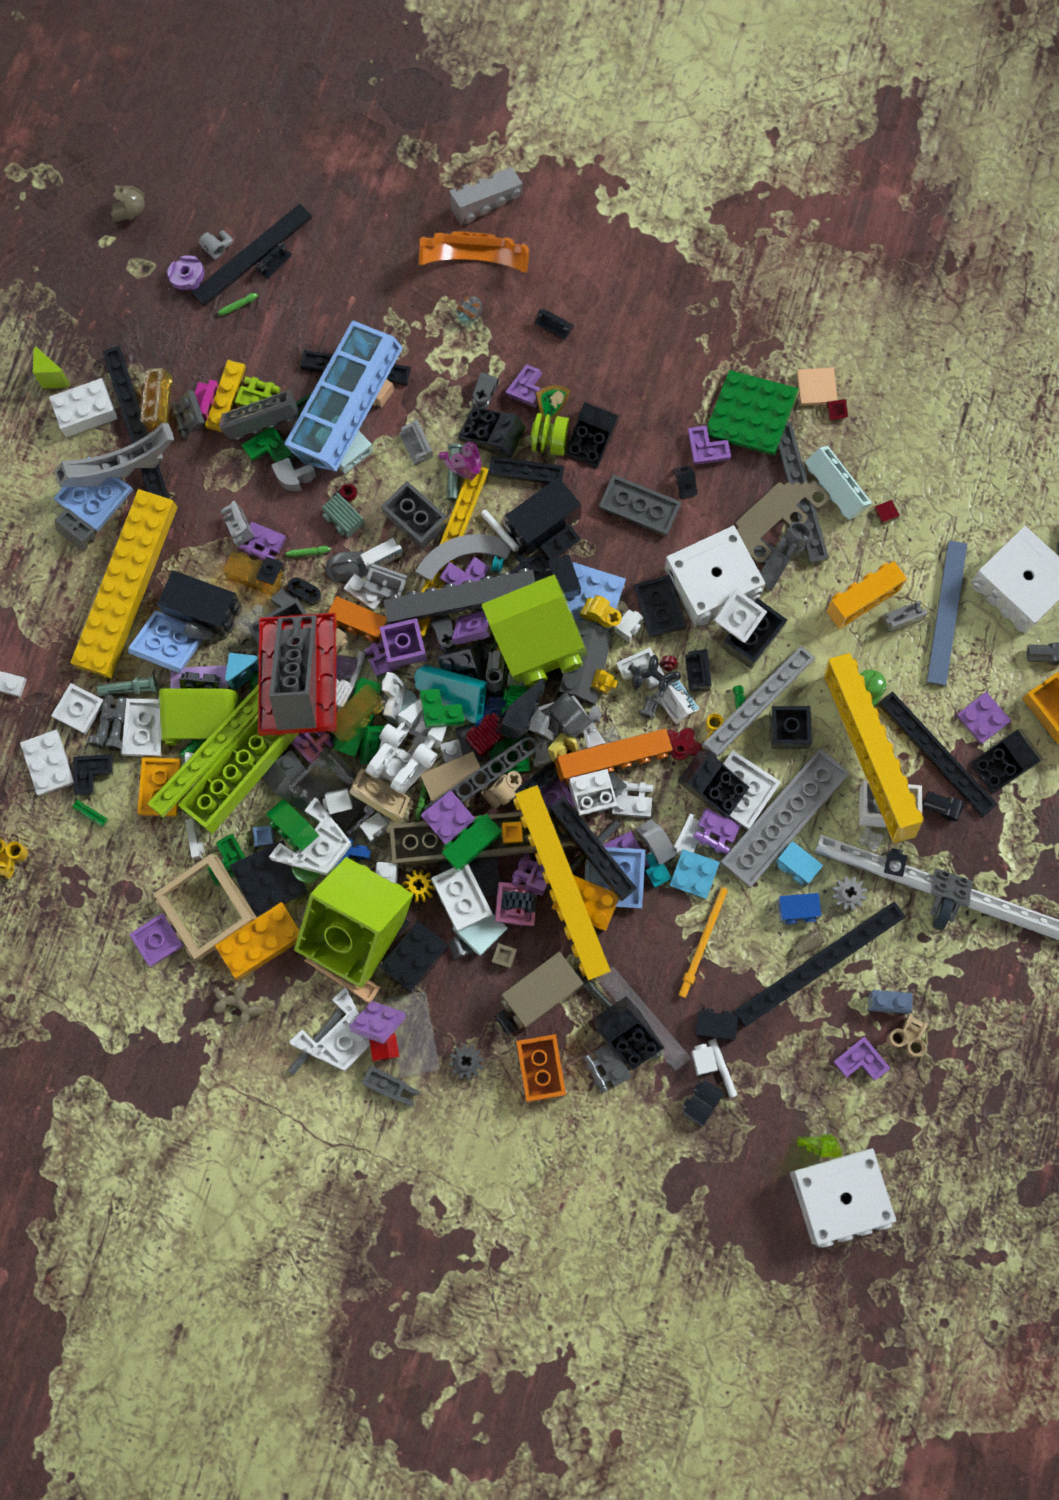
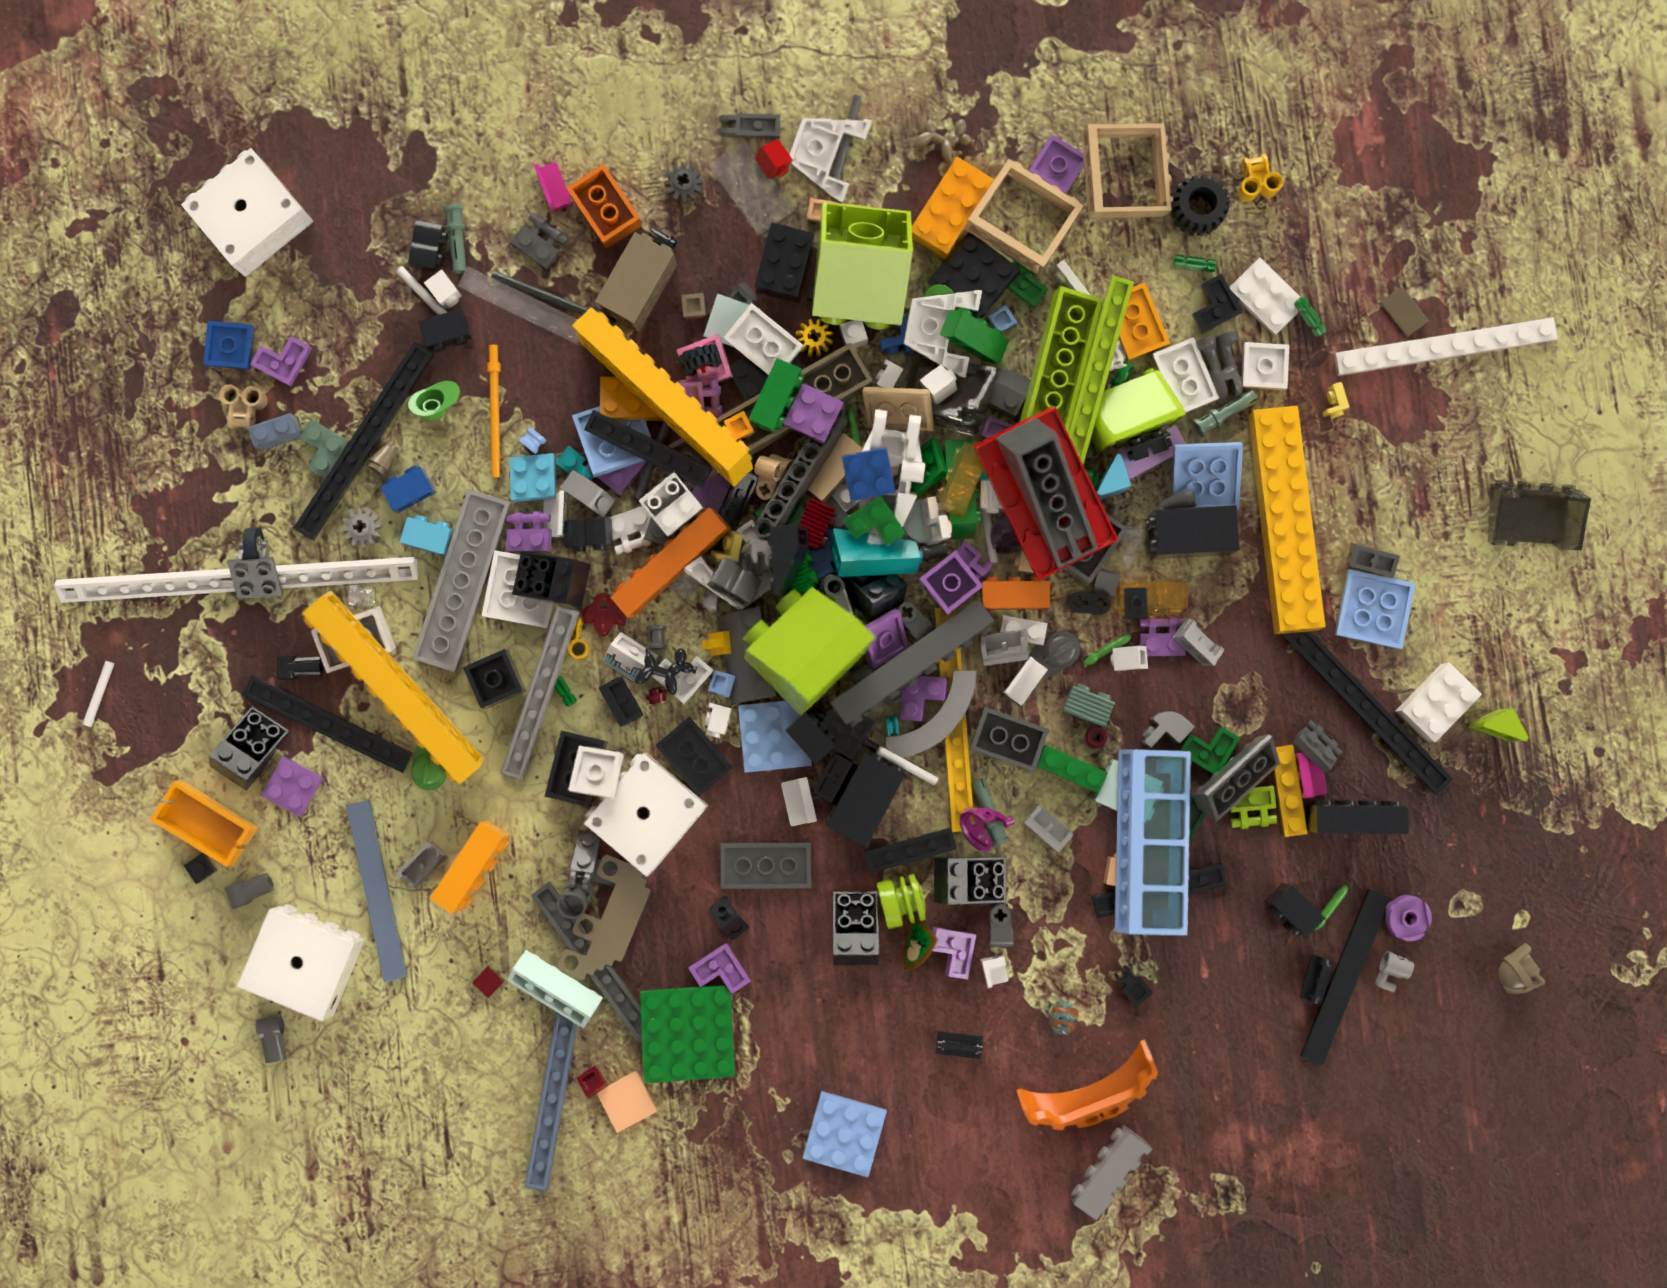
camera: 155 degrees right, 10 degrees up
light grey arch [54,423,174,487] -> none
clear yellow brick [140,368,173,429] -> none
medium lavender plate [349,1001,405,1044] -> none
yellow piece [579,595,622,628] -> none
black slope [595,996,664,1070] -> none
clear neon green wing [797,1134,842,1157] -> none
black bracket [884,848,908,877] -> none
none -> blue plate [203,321,255,370]
none -> sand green plate [299,419,349,478]
none -> bright green piece [408,381,460,422]
none -> sand green pin [443,204,467,274]
none -> light blue wheel [518,426,547,454]
none -> sand blue tile [525,1012,578,1191]
none -> dark pink panel [533,162,573,212]
none -> black brick [564,517,613,553]
none -> light blue tile [708,670,736,698]
none -> white panel [781,777,817,826]
none -> light blue plate [803,1091,887,1177]
none -> blue plate [842,447,895,501]
none -> dark grey pin [918,542,948,562]
none -> white panel [980,954,1008,988]
none -> green brick [1036,745,1108,793]
none -> tan window [1081,124,1173,218]
none -> white brick [1111,646,1148,671]
none -> black plate [1113,965,1153,1007]
none -> black tyre [1171,174,1230,236]
none -> black brick [1264,883,1326,938]
none -> green axle [1294,297,1327,336]
none -> black brick [1306,800,1409,834]
none -> light yellow bracket [1322,382,1349,419]

